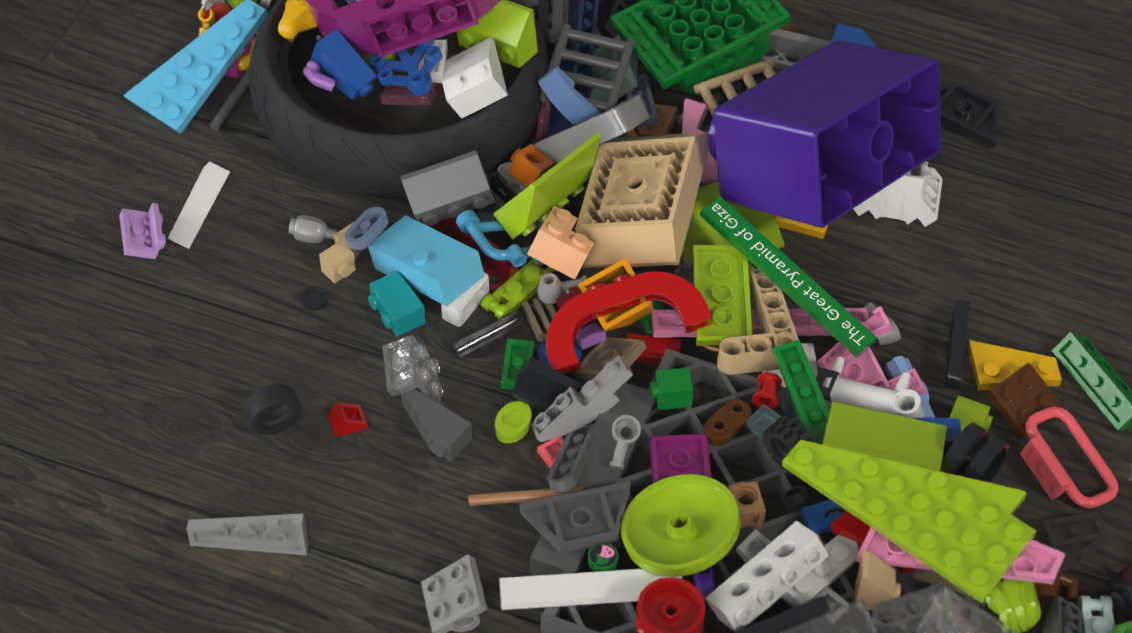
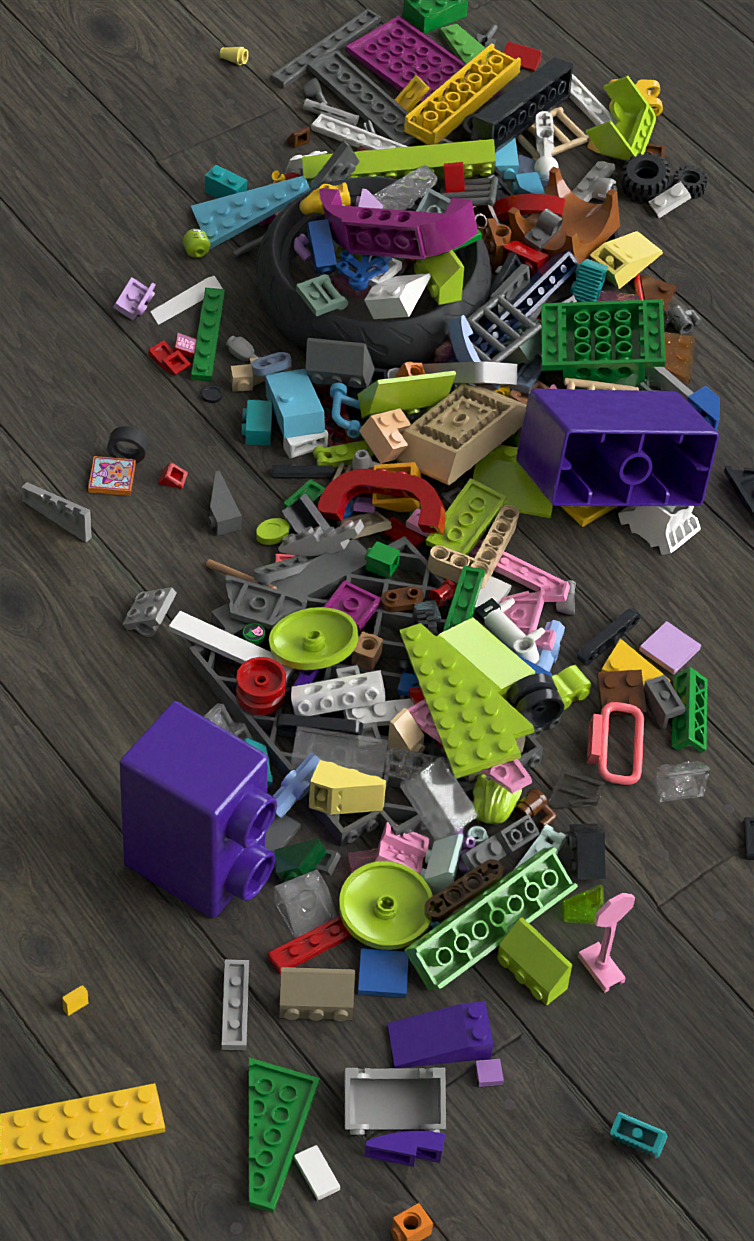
camera: 30 degrees right, 0 degrees up
clear bracket [382,335,443,405] -> none
light grey bar [609,415,641,470] -> none
green tile [700,196,877,358] -> none
none -> tile [88,456,136,496]
none -> red slope [148,340,191,376]
none -> tile [173,333,197,358]
none -> lime head [183,229,210,258]
none -> green plate [191,287,225,382]
none -> teal brick [205,165,247,199]
none -> sand green plate [296,274,348,316]
none -> lavender tile [639,621,701,675]
none -> dark grey panel [644,675,686,729]

